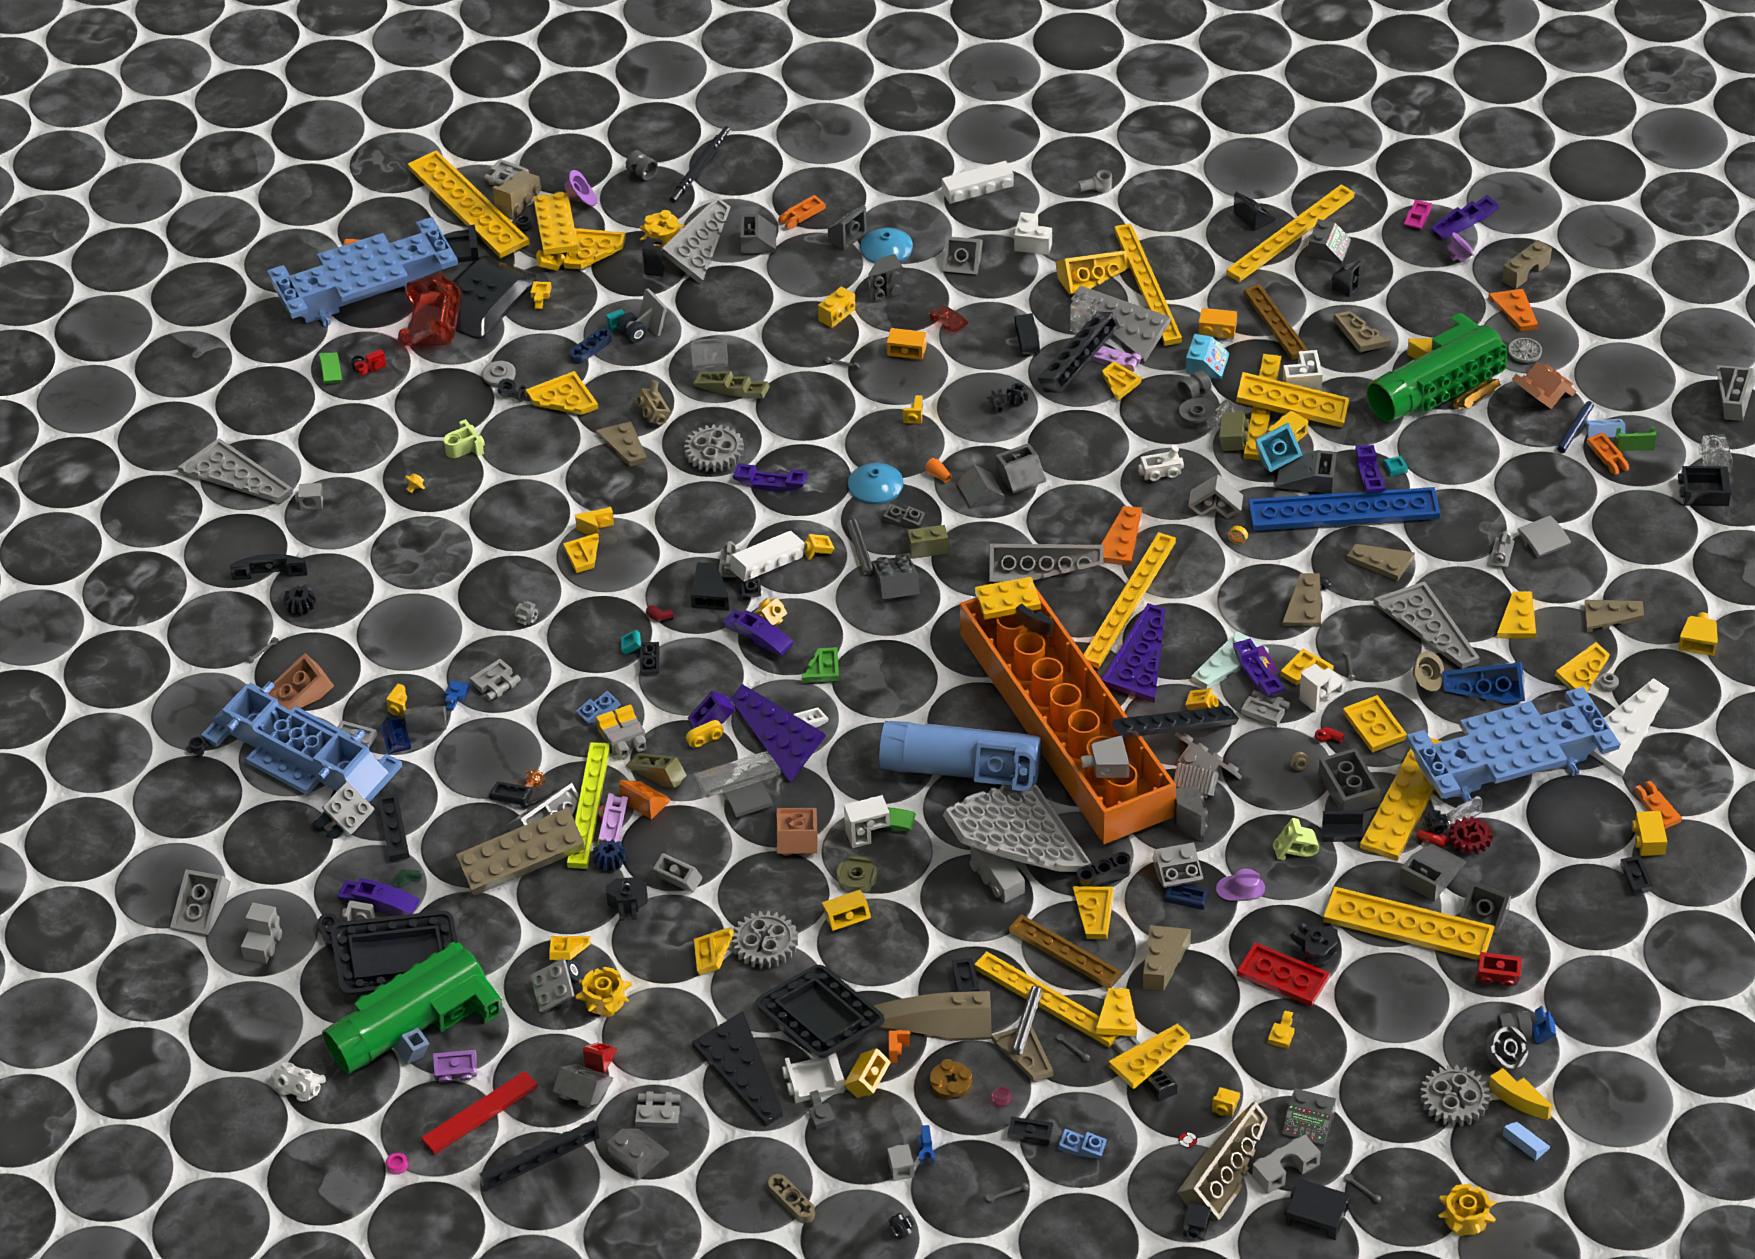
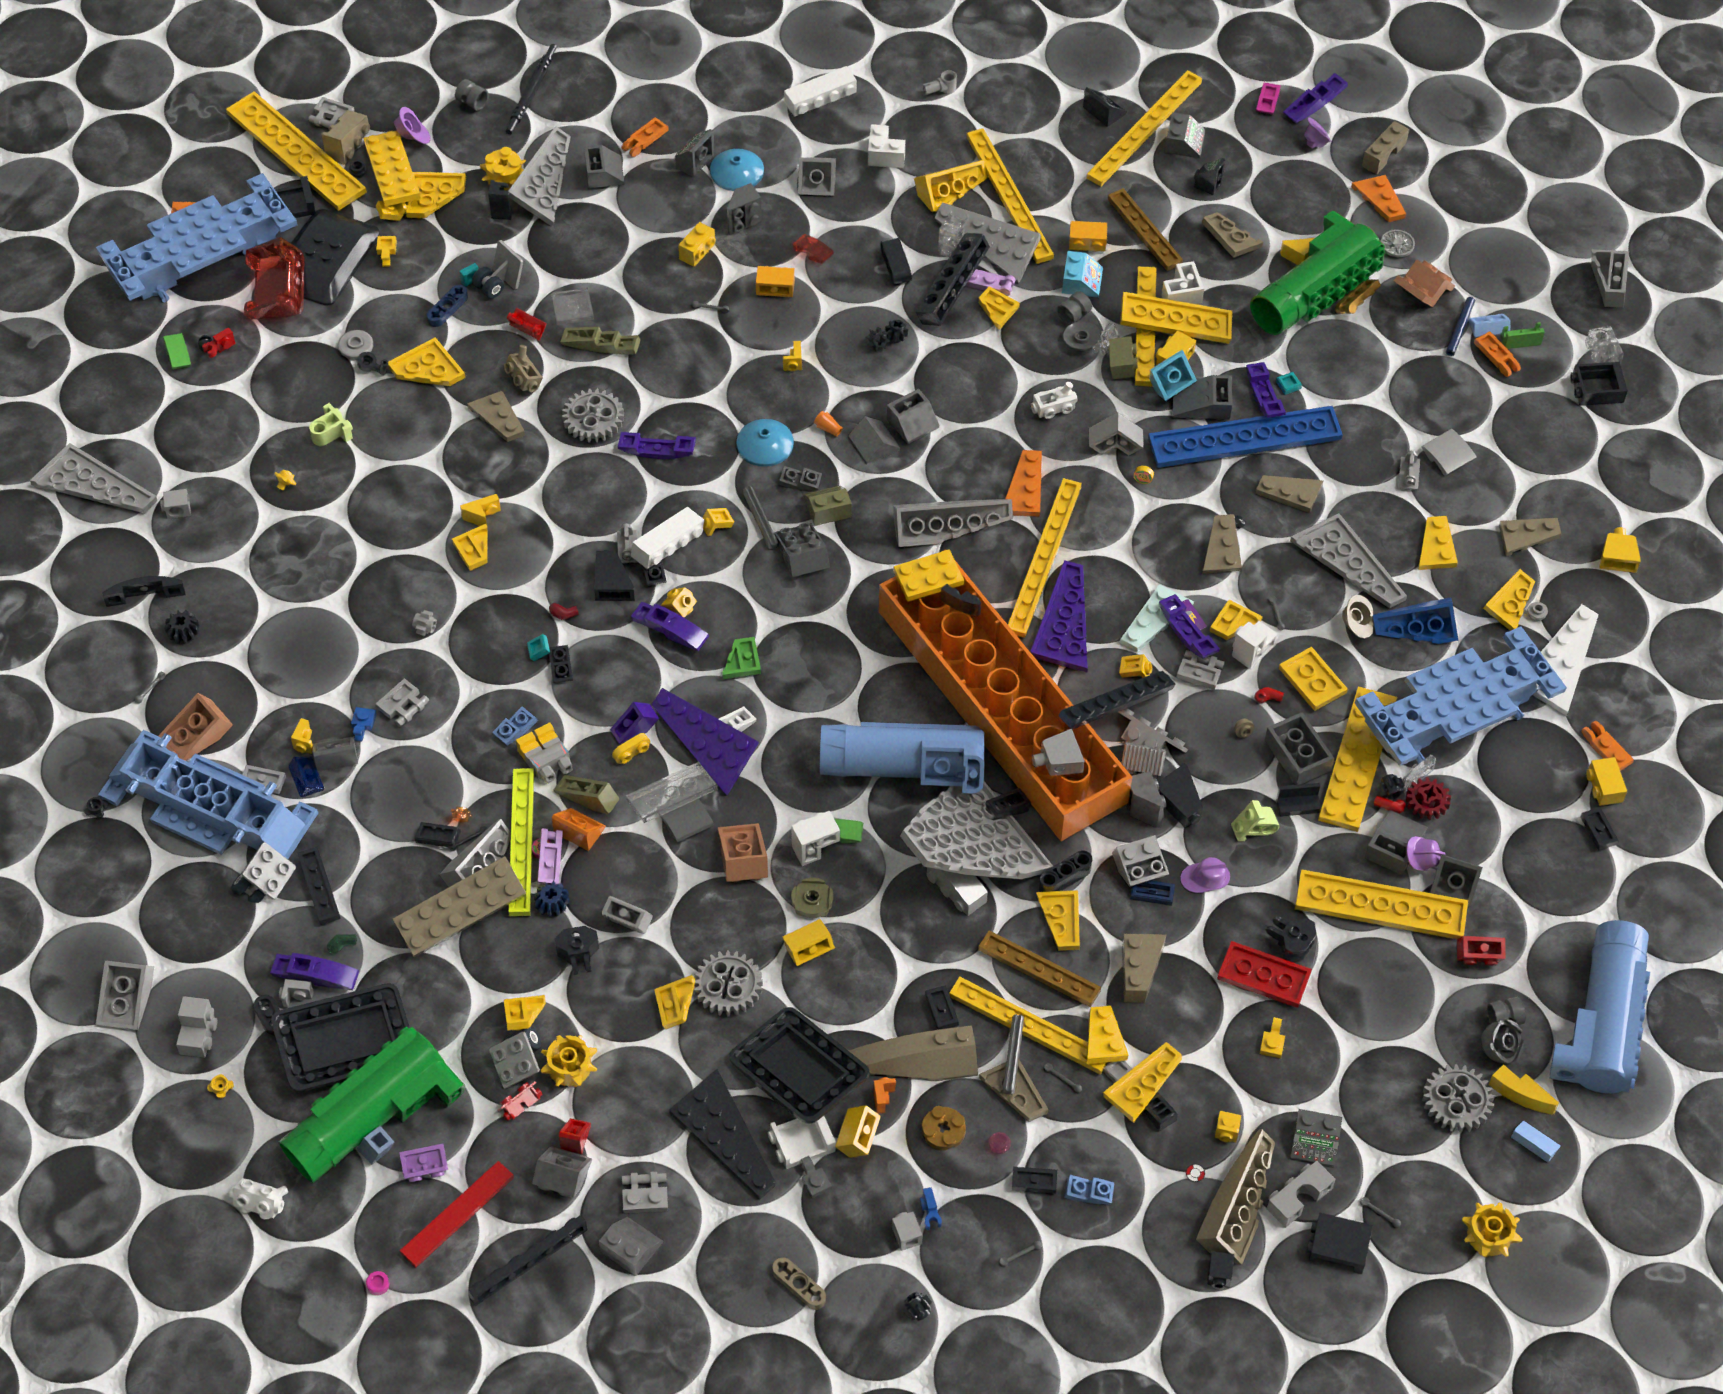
camera: 10 degrees left, 10 degrees up
blue plate [1532,1006,1556,1044] -> none
none -> yellow plate [207,1074,234,1098]
none -> hinge [497,1081,543,1121]
none -> red hinge [507,308,547,341]
none -> black slope [985,788,1031,818]
none -> black slope [1158,763,1203,828]
none -> medium lavender piece [1406,836,1445,871]
none -> medium blue piece [1549,920,1650,1093]

